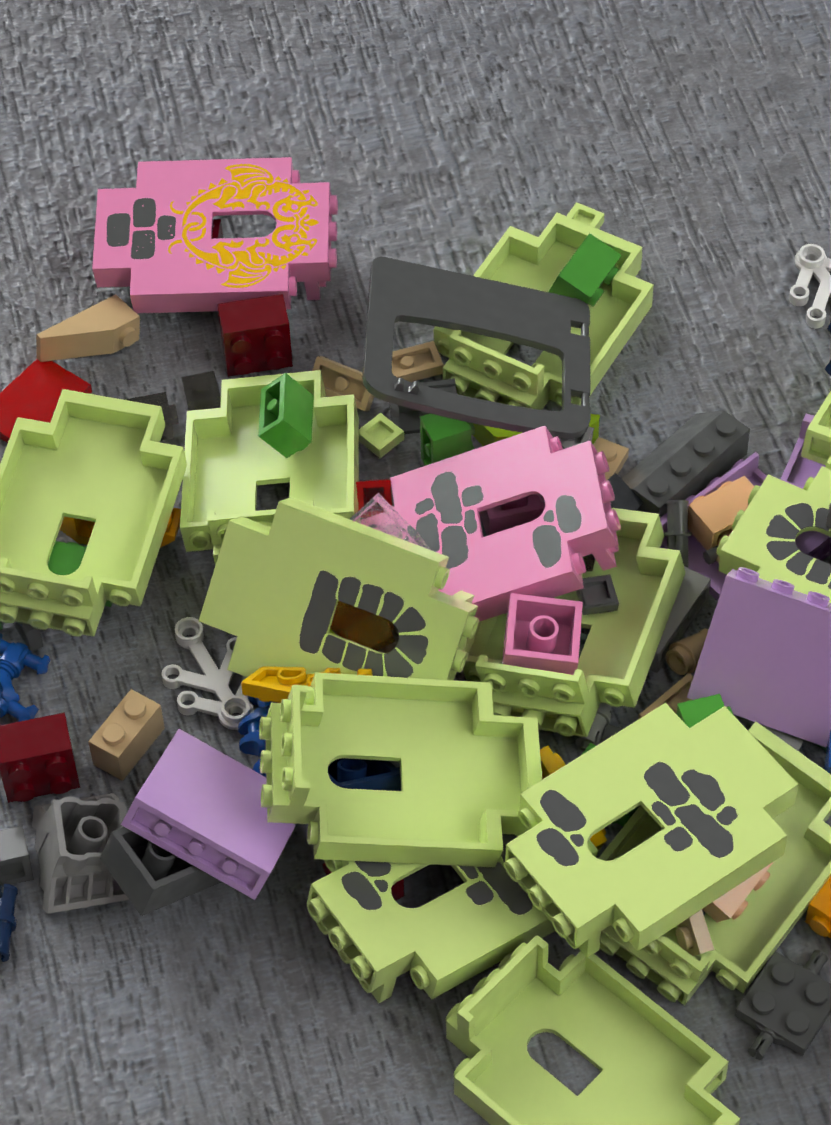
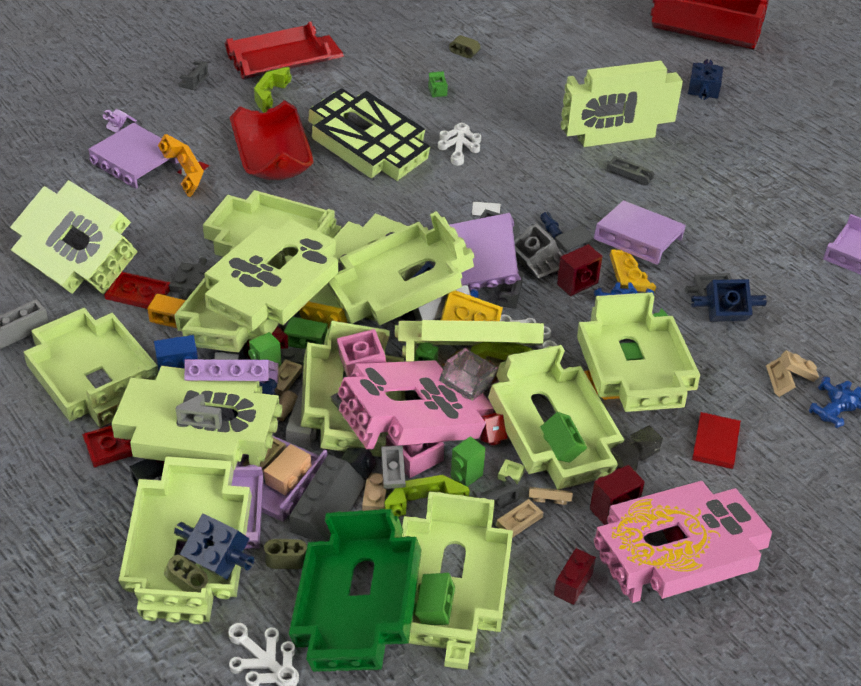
camera: 155 degrees right, 10 degrees down
tan slope [36,294,140,362] -> none
tan brick [88,689,165,781] -> none
dark grey door [362,257,591,439] -> none
dark grey axle [664,500,692,568] -> none
none -> olive beam [264,539,307,569]
none -> green panel [288,509,422,672]
none -> white sticker [472,202,500,216]
none -> dark red brick [554,548,596,605]

